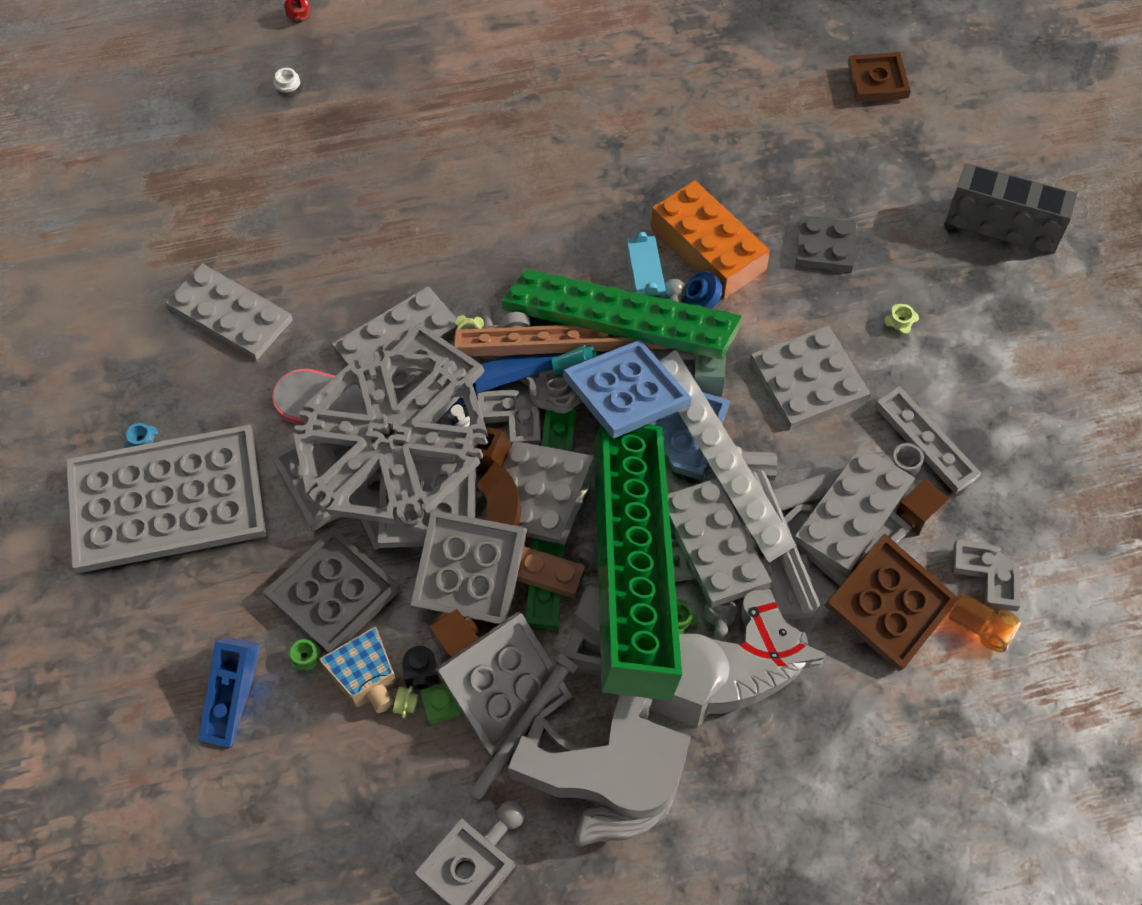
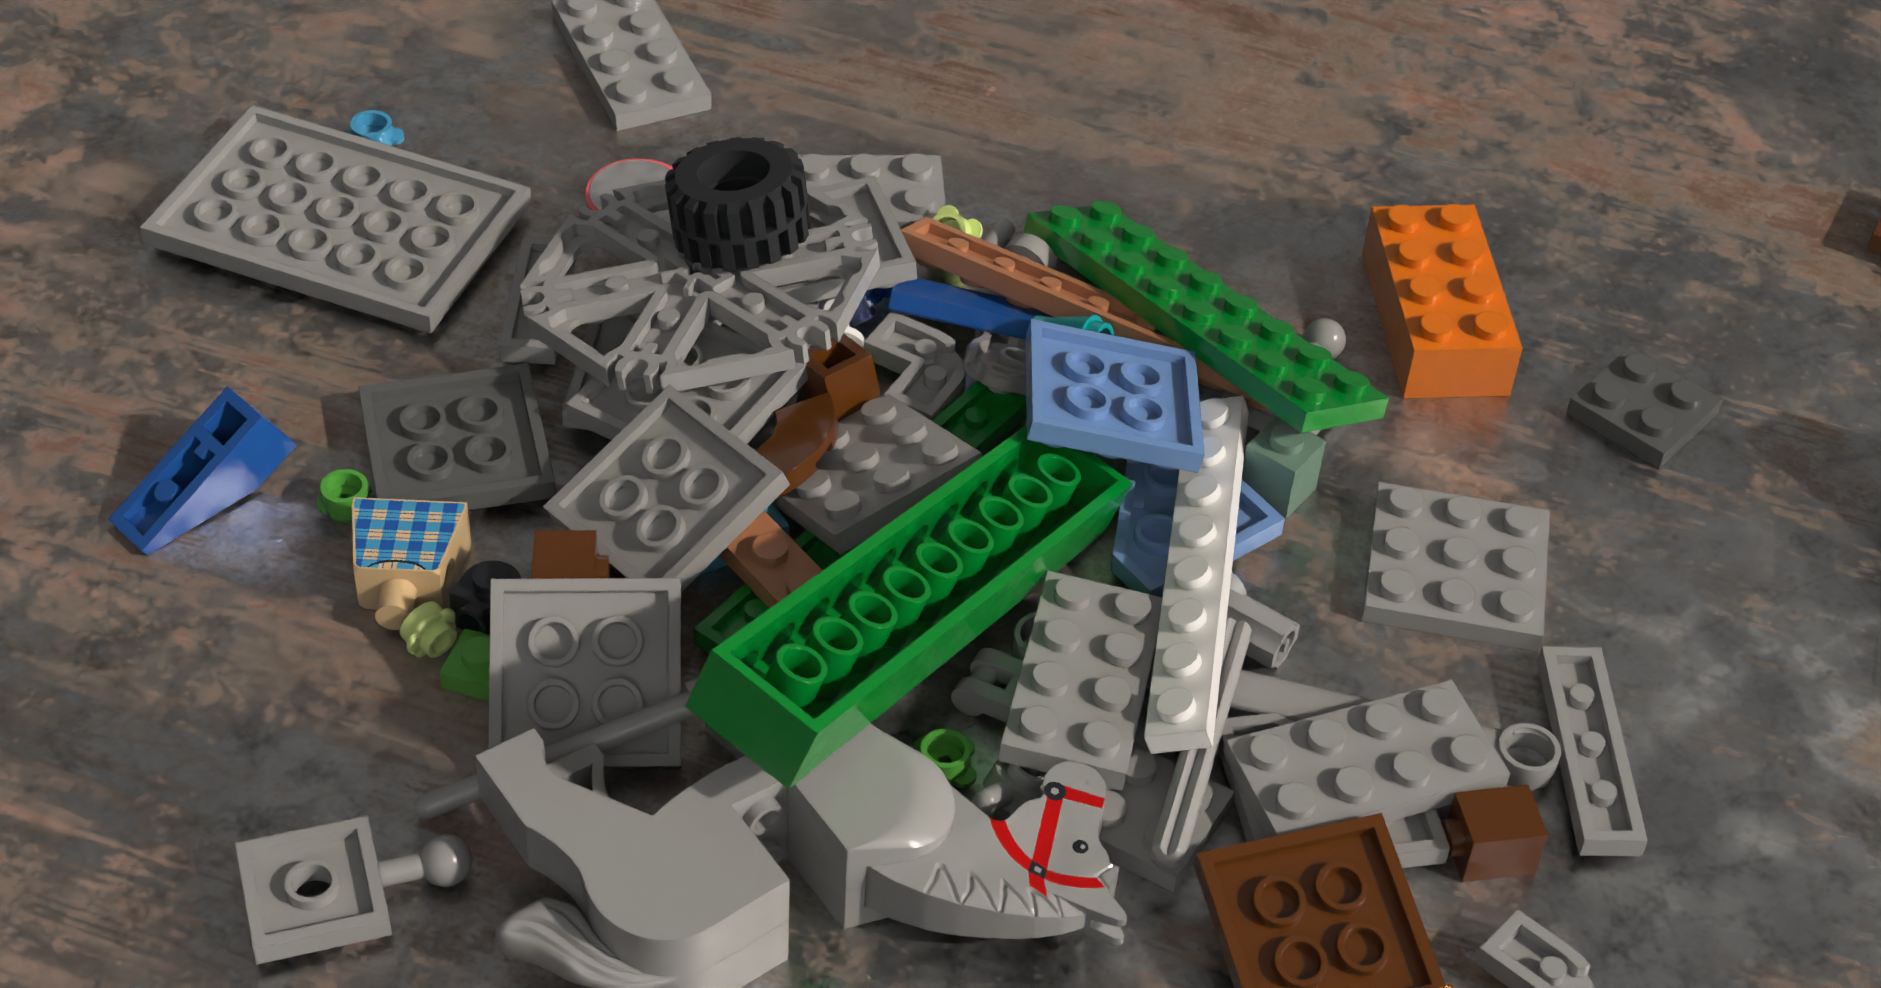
camera: 30 degrees right, 15 degrees down
medium azure brick [626,232,666,299] -> none
blue plate [682,271,722,309] -> none
yellowish green plate [884,304,919,334] -> none
none -> black tyre [665,137,811,271]

